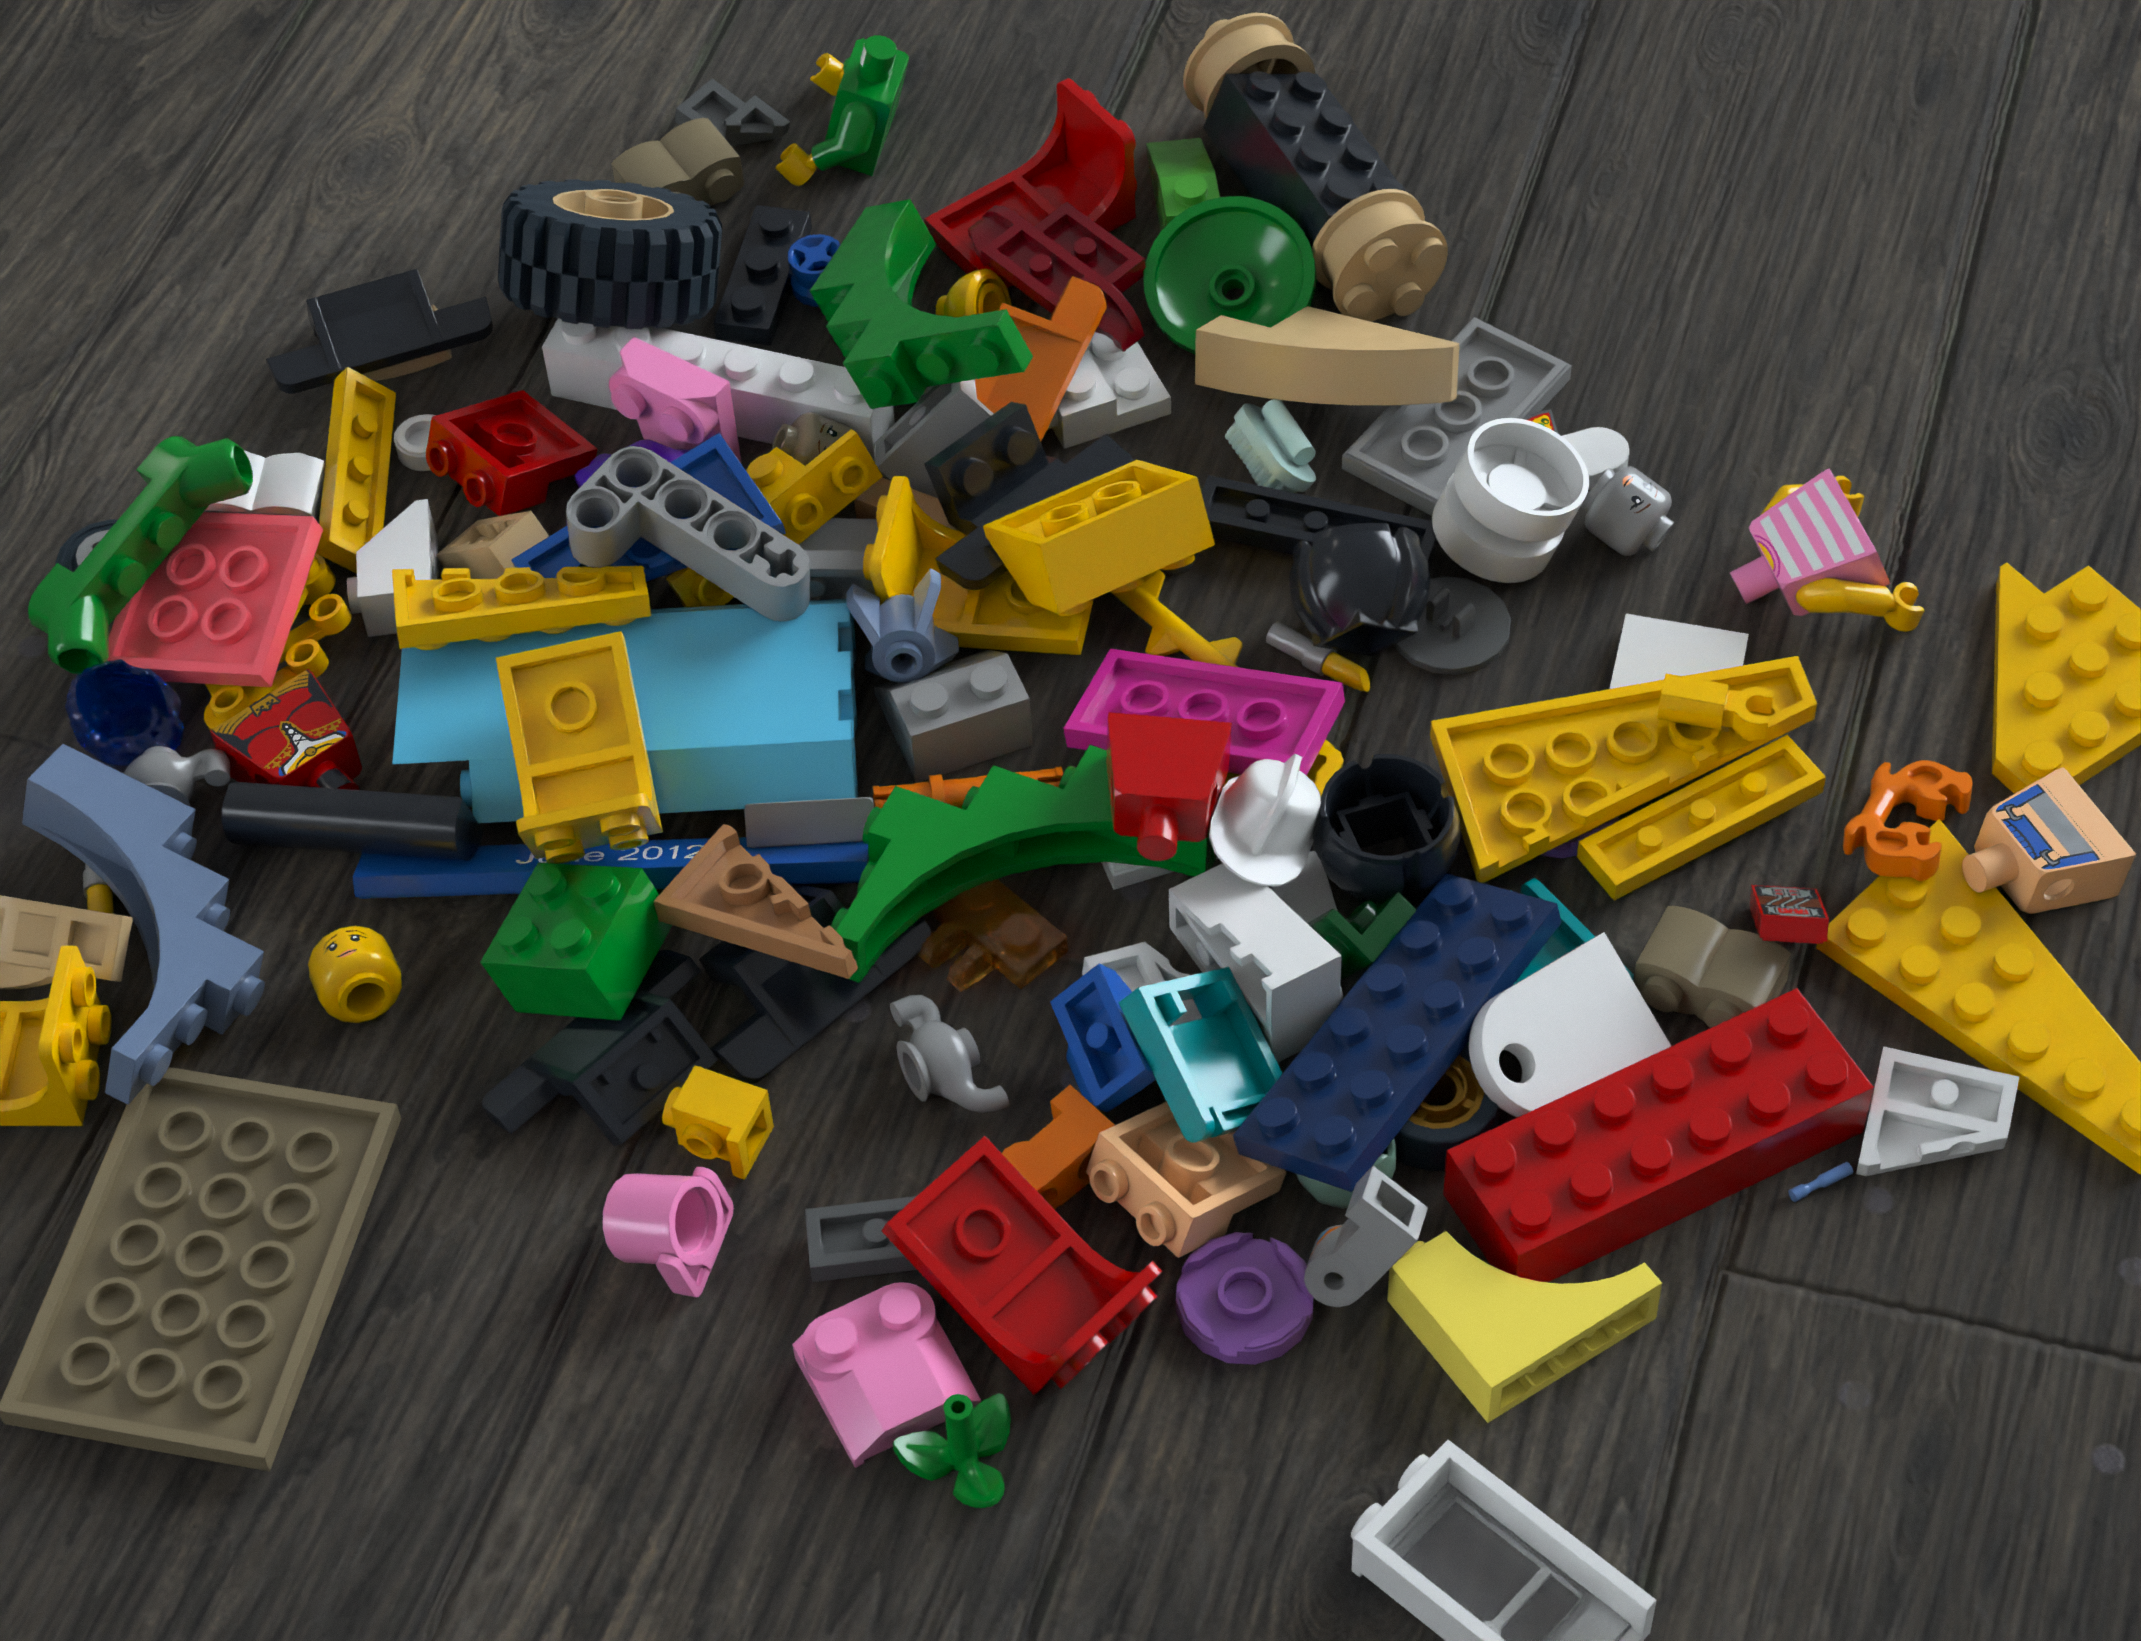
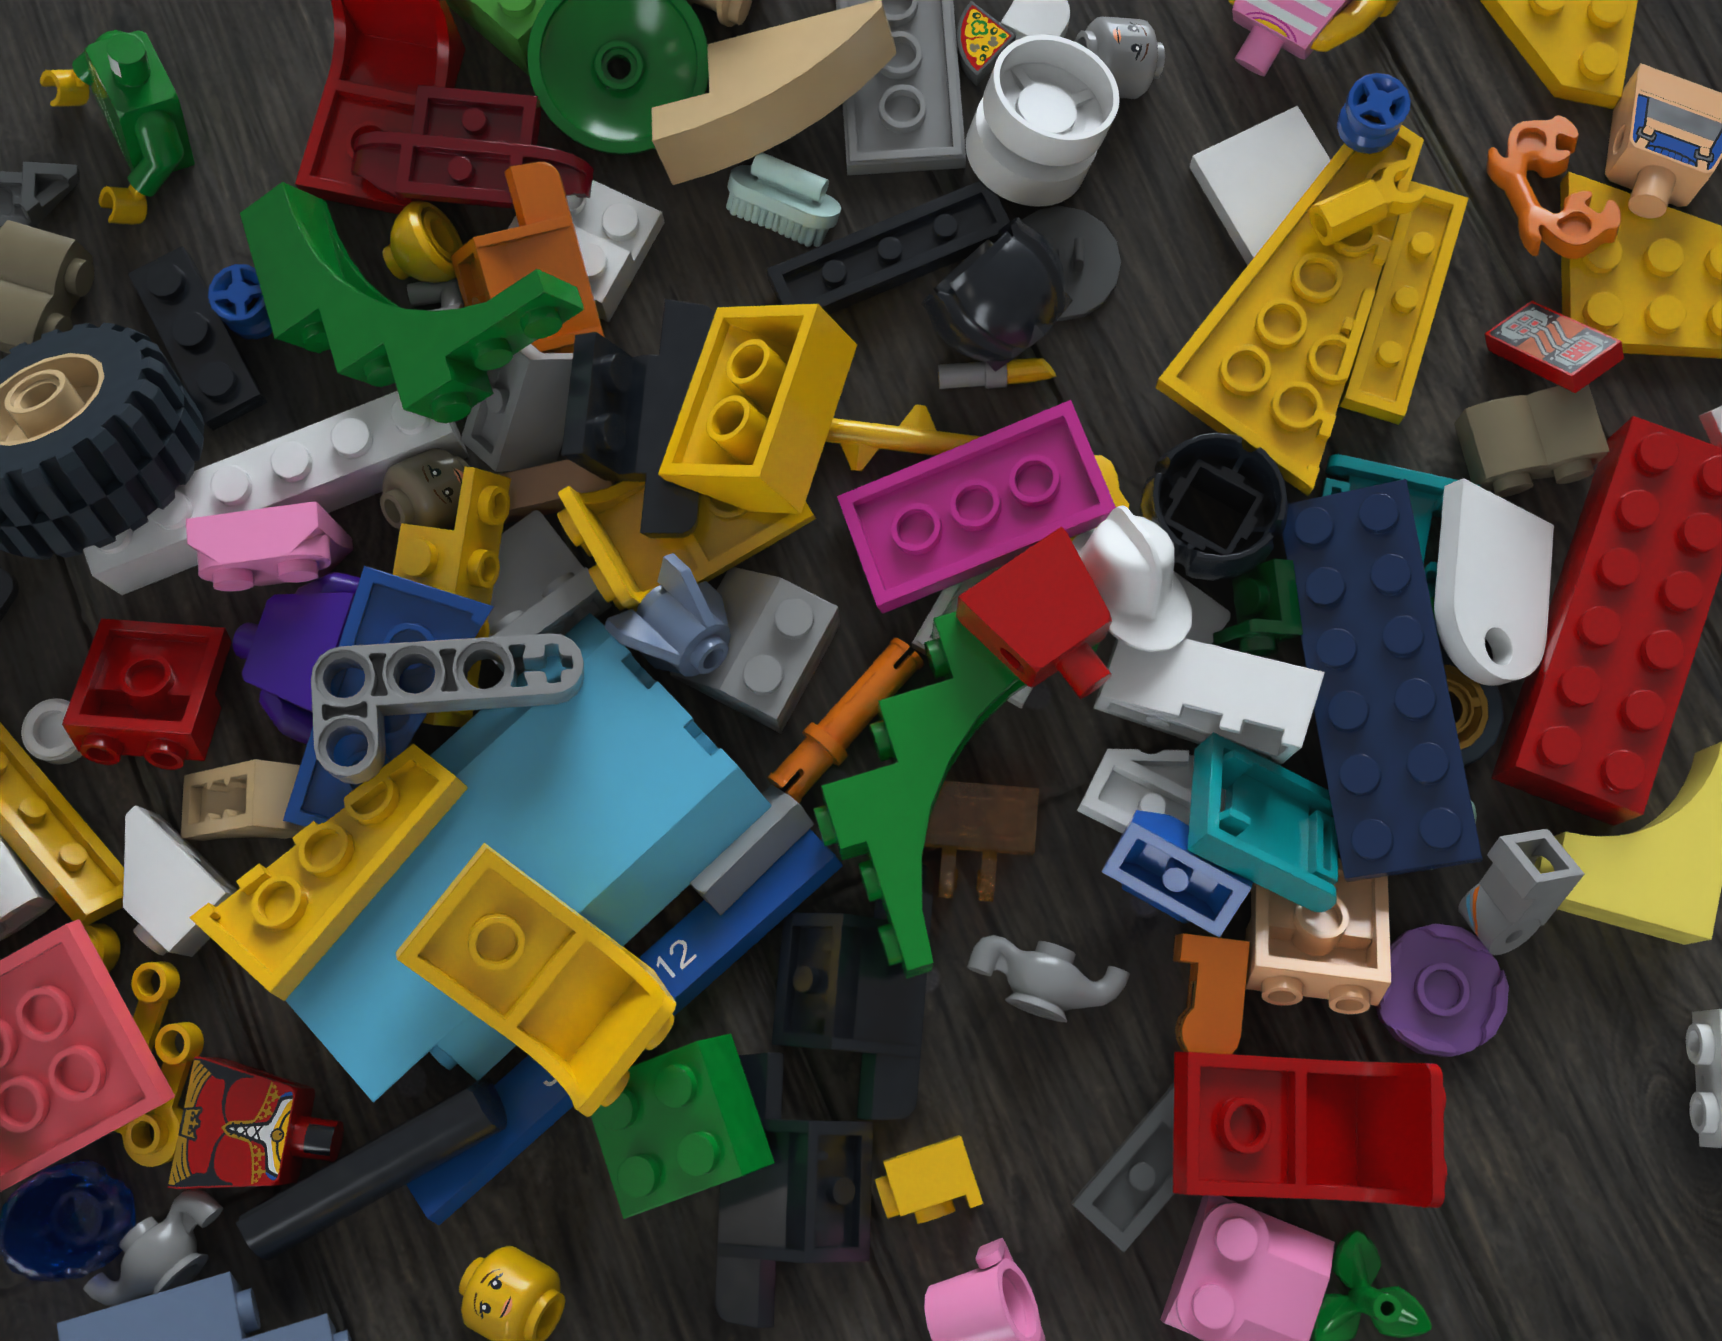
camera: 40 degrees left, 25 degrees up
medium nougat wing [653,824,858,979] -> none
none -> blue wheel [1337,73,1411,154]

